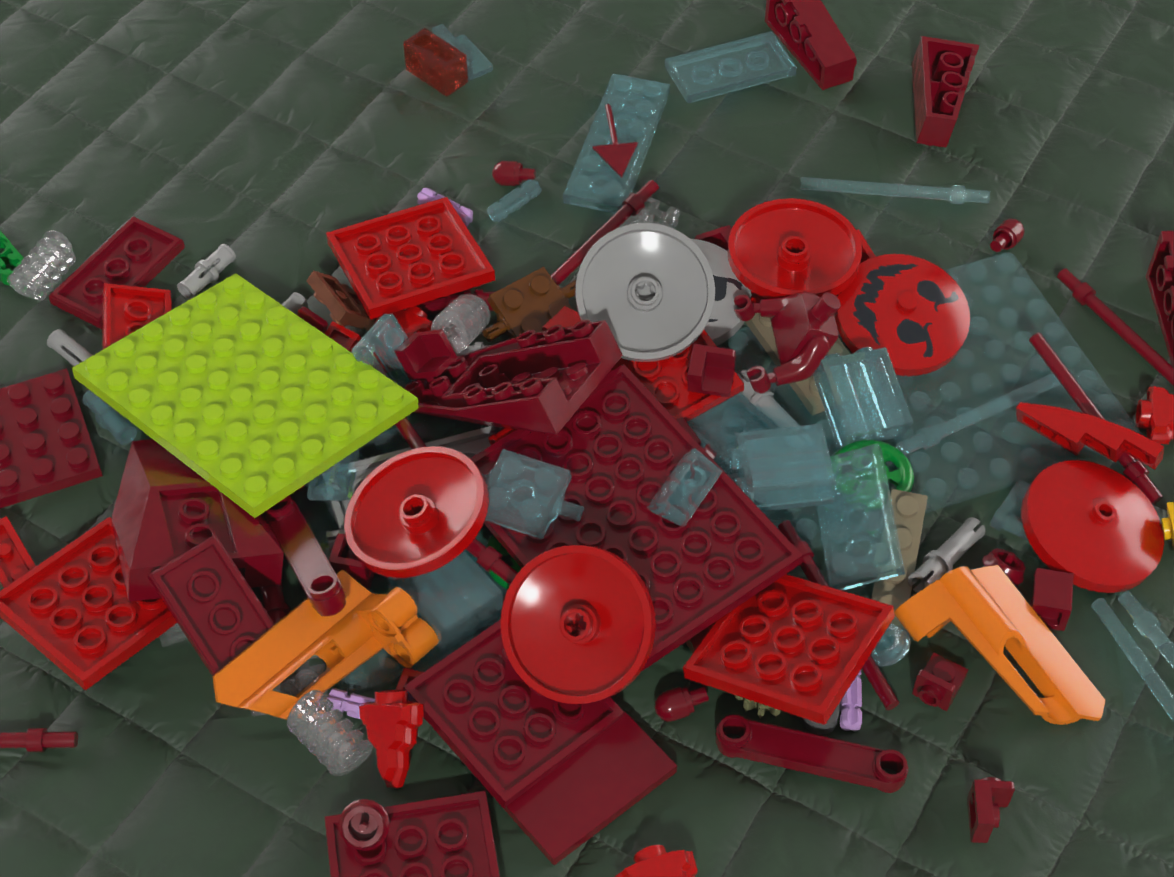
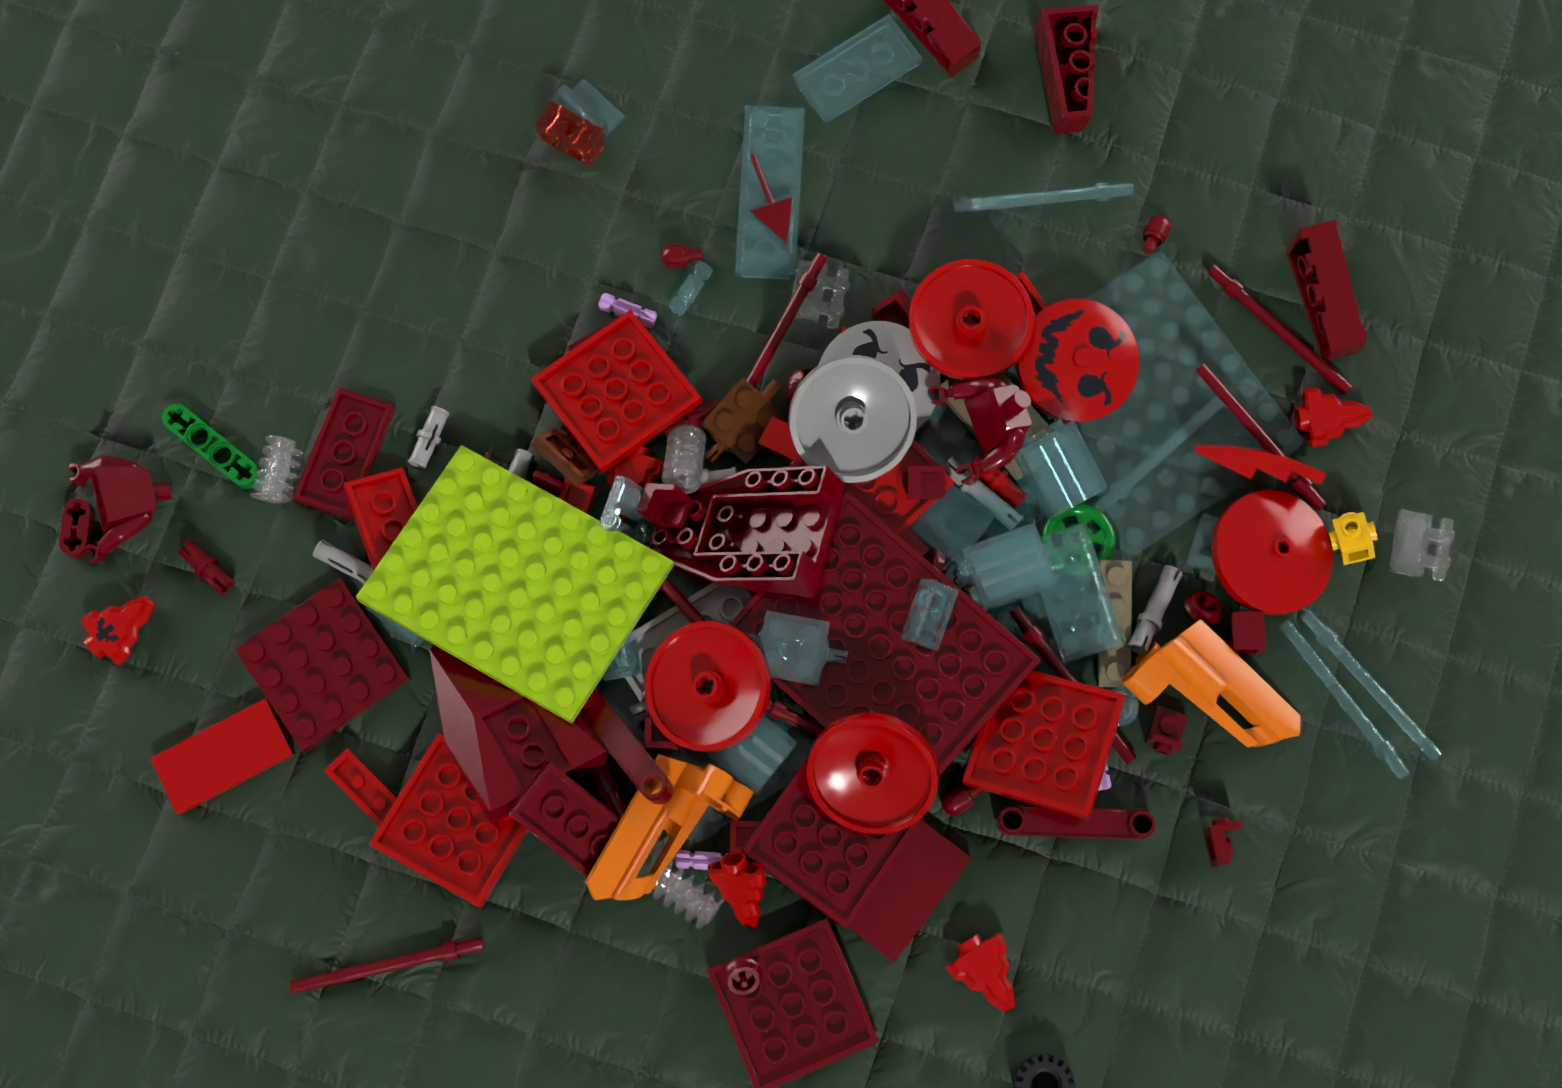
camera: 10 degrees left, 25 degrees up
none -> red pin [970,452,1028,509]

